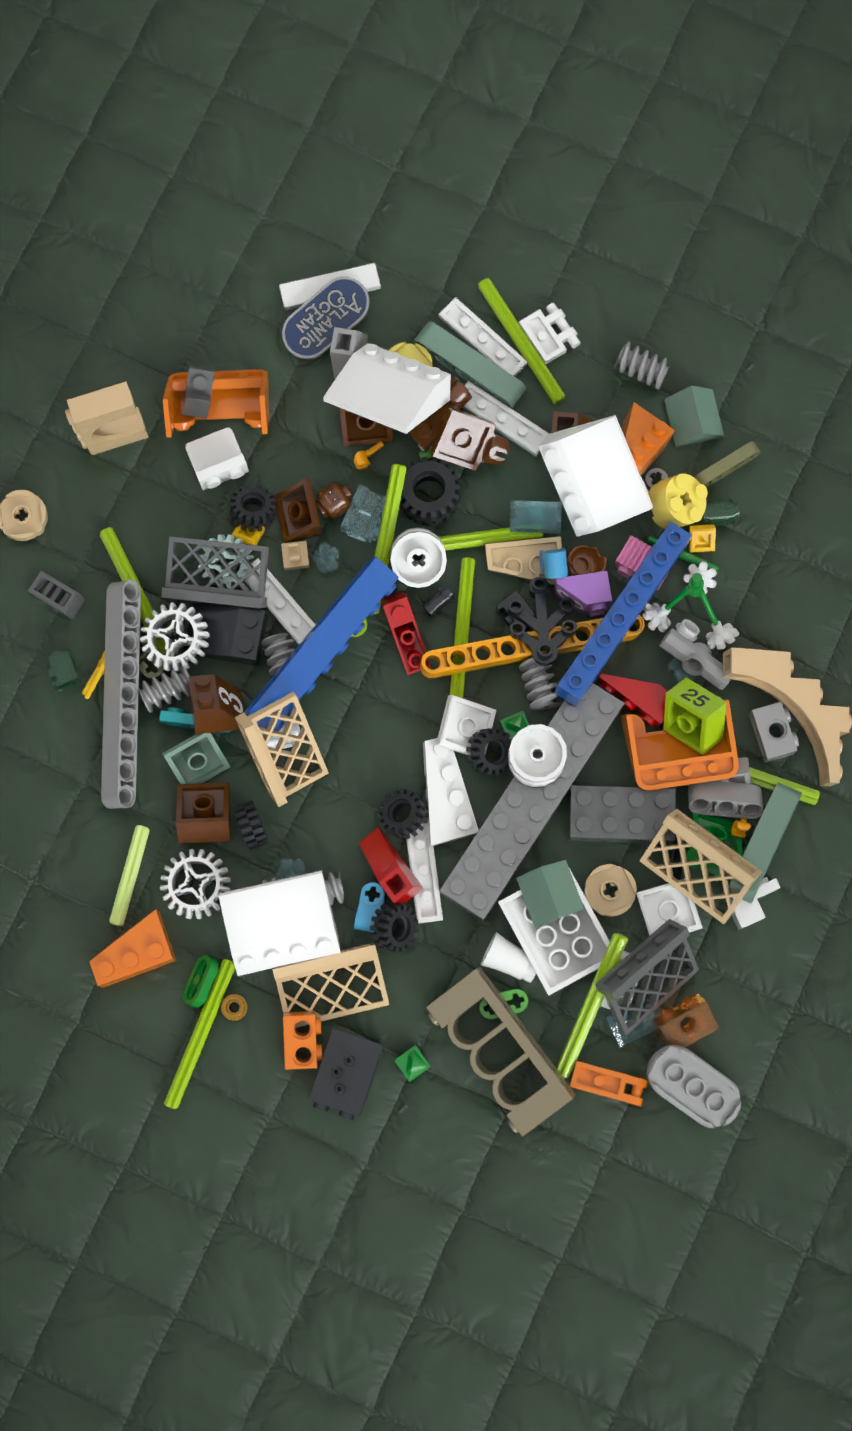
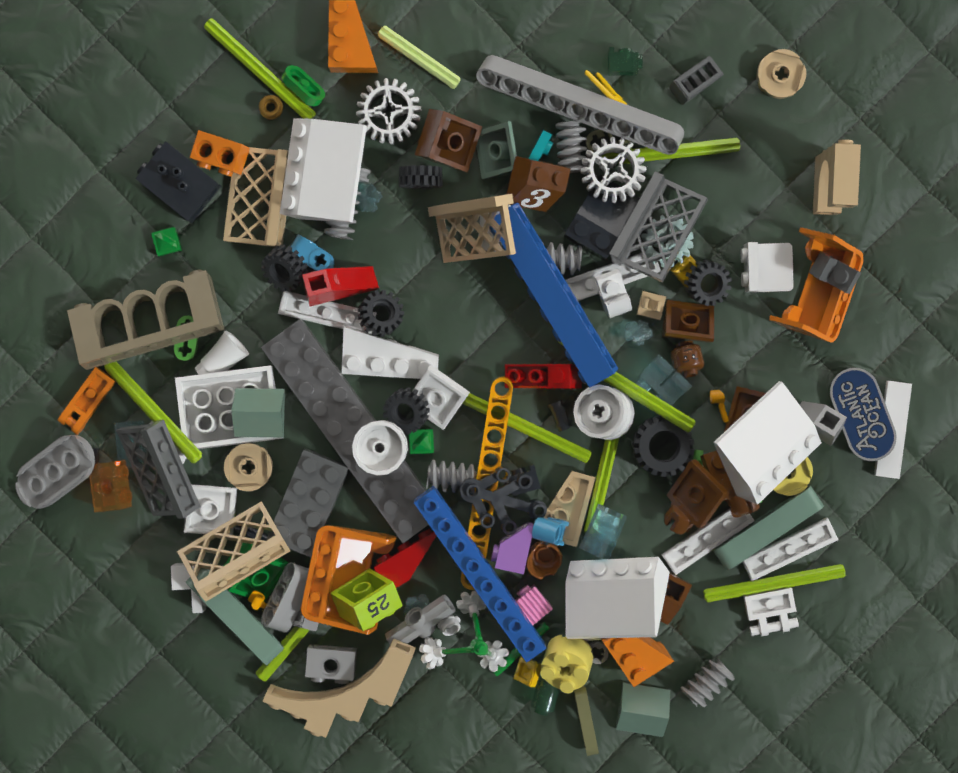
camera: 110 degrees right, 10 degrees up
none -> white brick [595,269,632,319]

